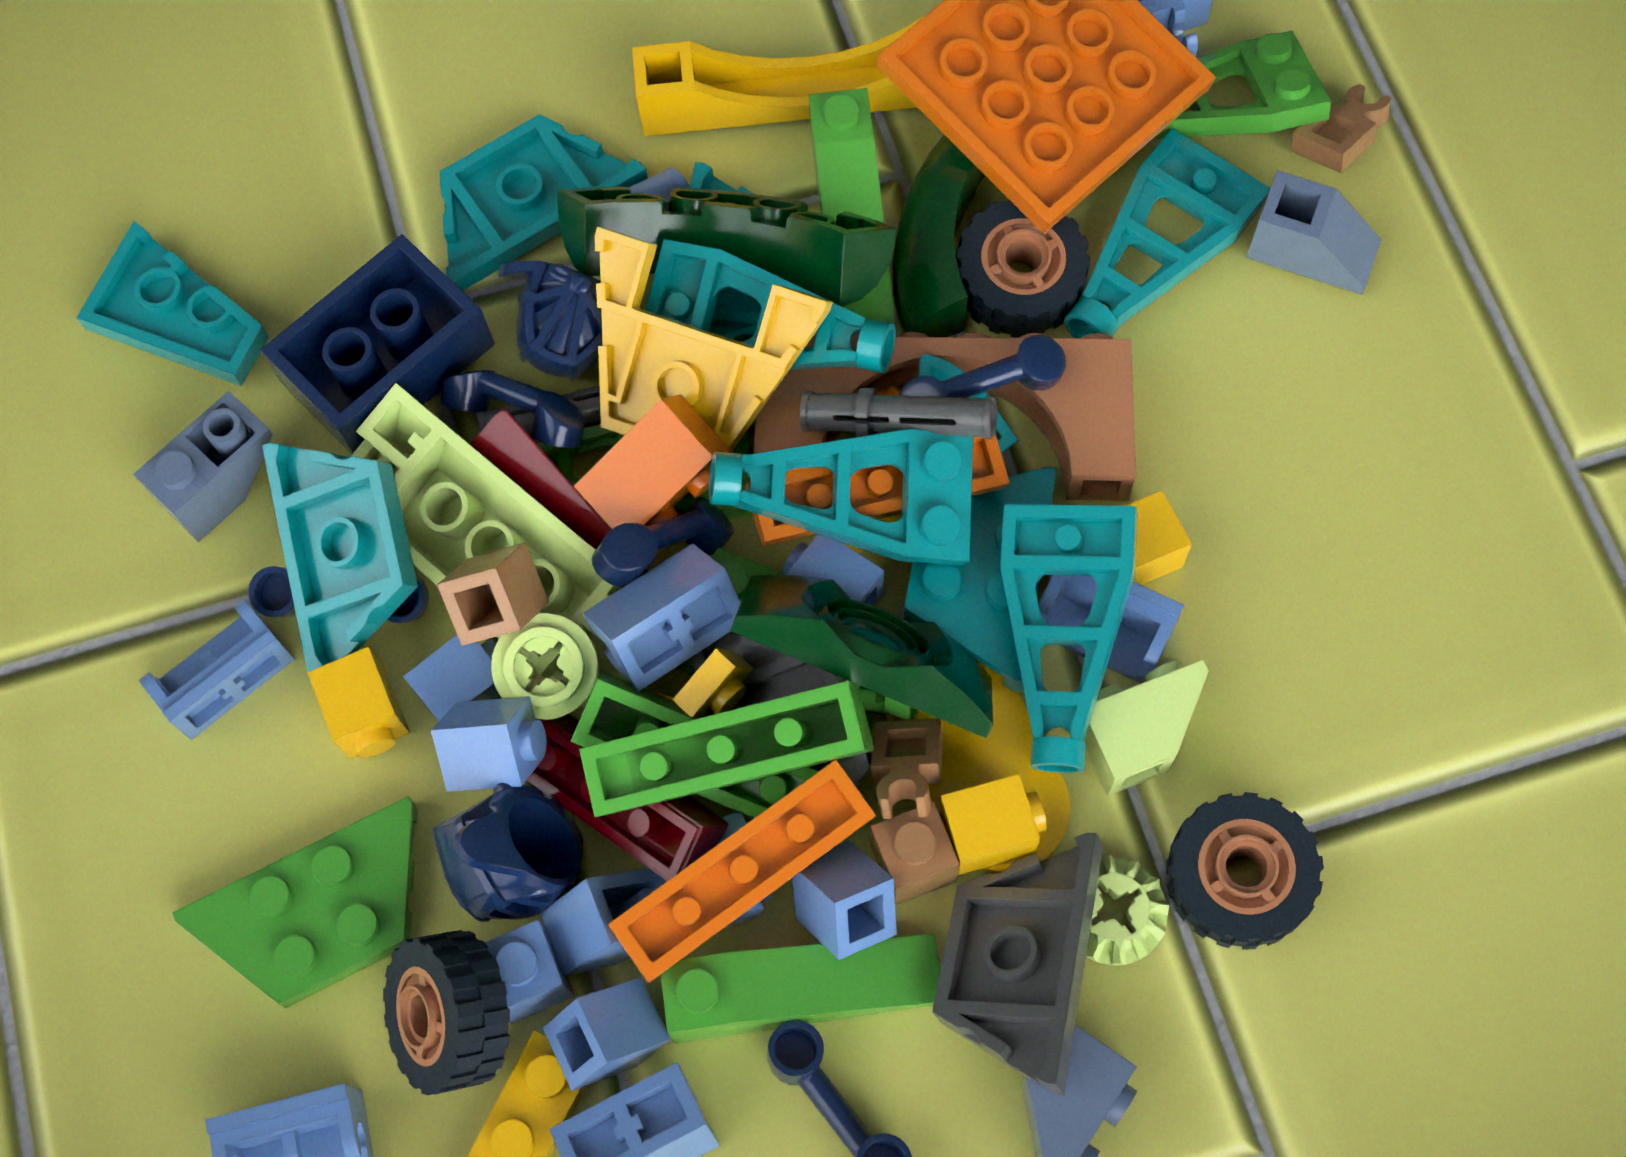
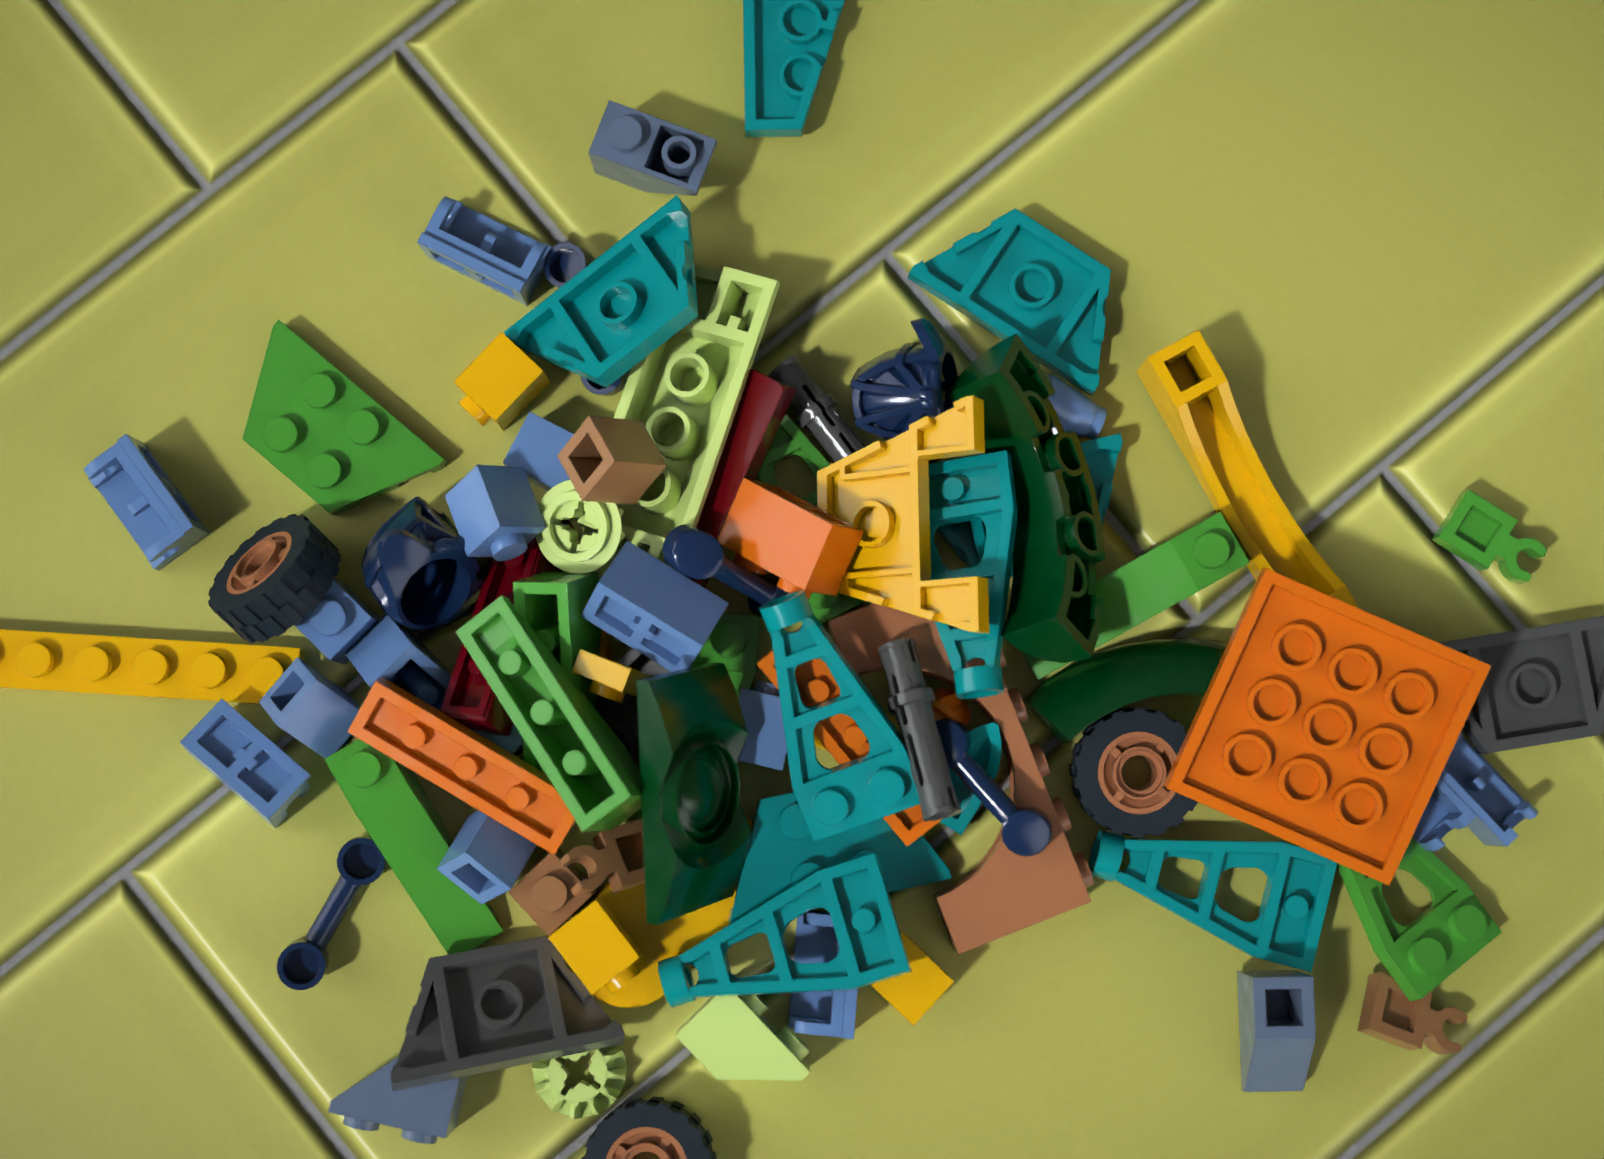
camera: 60 degrees right, 15 degrees up
dark blue brick [260,234,495,454] -> none
dark blue bar [440,370,585,448] -> none

